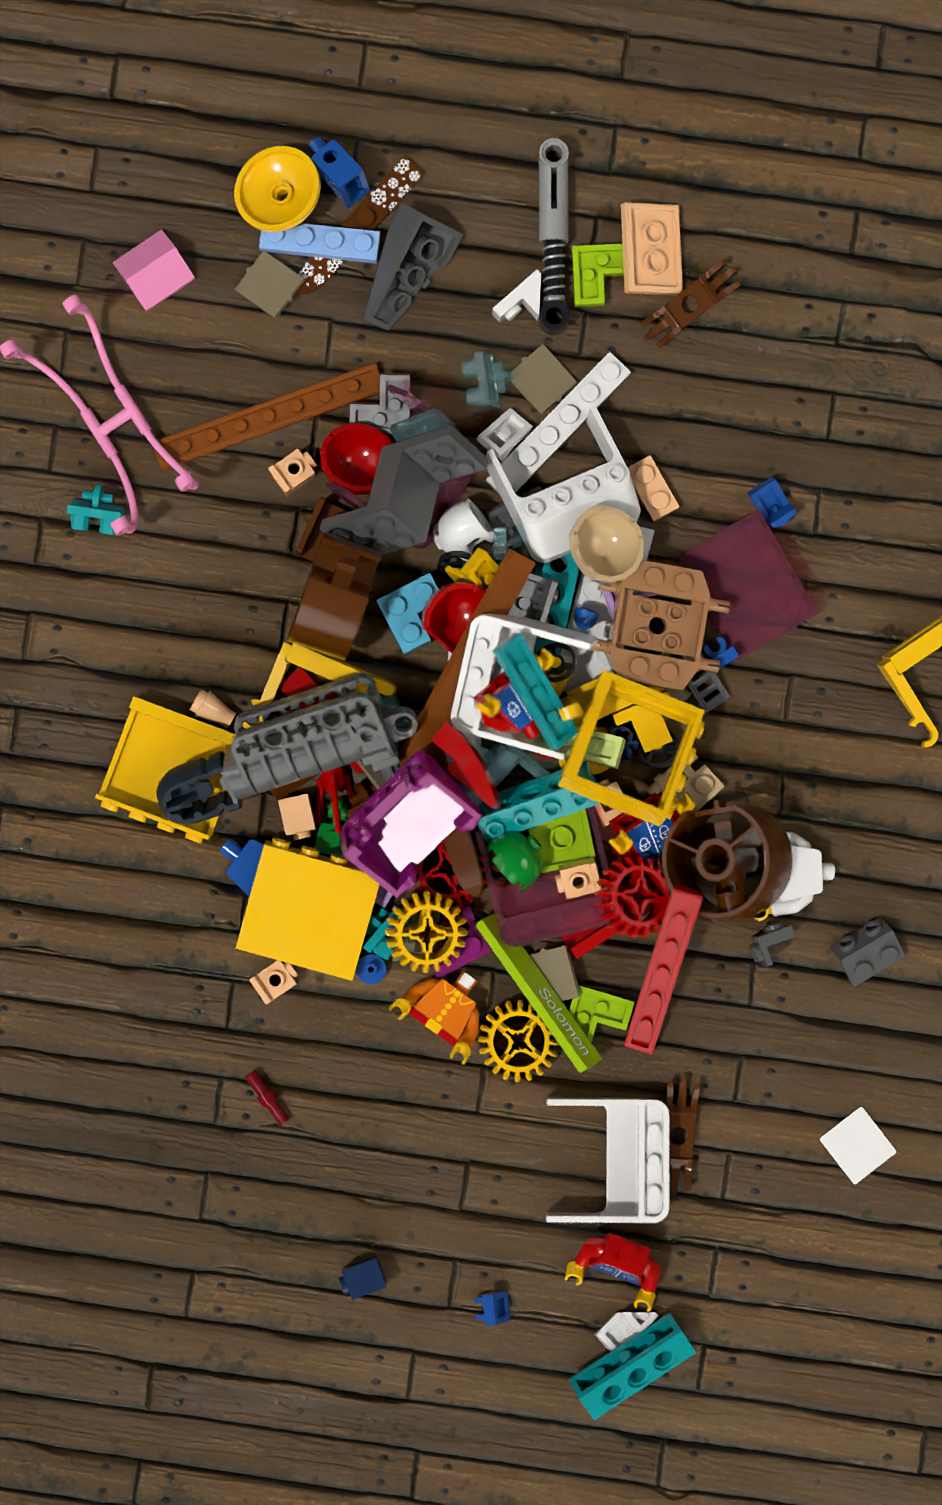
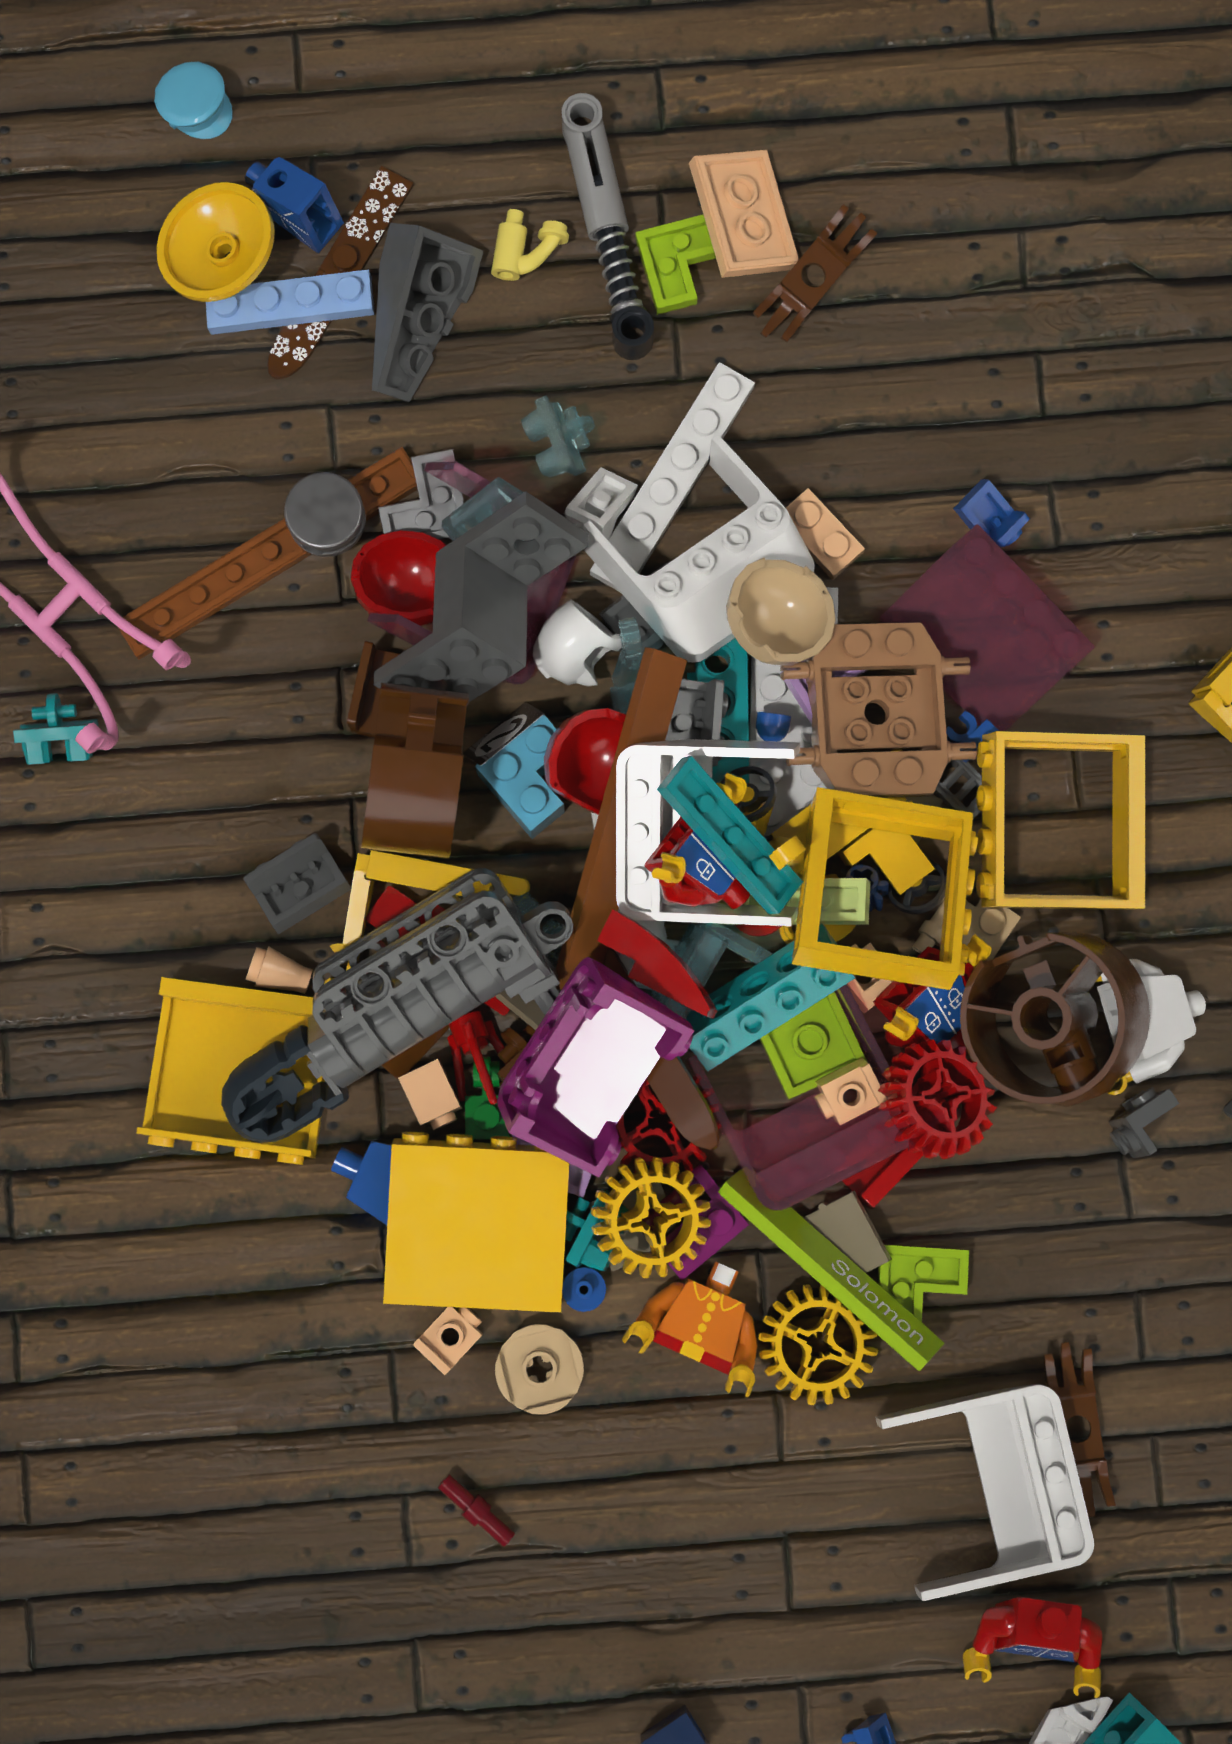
camera: 10 degrees left, 5 degrees down
bright pink slope [112,229,195,312] -> none
dark tan piece [234,250,305,319] -> none
light nougat brick [268,449,317,497] -> none
yellow piece [437,548,499,590] -> none
green cylinder [485,831,543,891] -> none
white slope [492,270,541,323] -> none
dark tan piece [506,344,577,415] -> none
tile [624,884,704,1055] -> none
none -> medium azure piece [154,62,232,139]
none -> dark grey bracket [243,833,351,935]
none -> flat silver head [284,472,366,557]
none -> sticker [463,702,544,766]
none -> light yellow plant [491,209,569,281]
none -> tan plate [495,1324,584,1415]
none -> yellow window [976,731,1145,910]

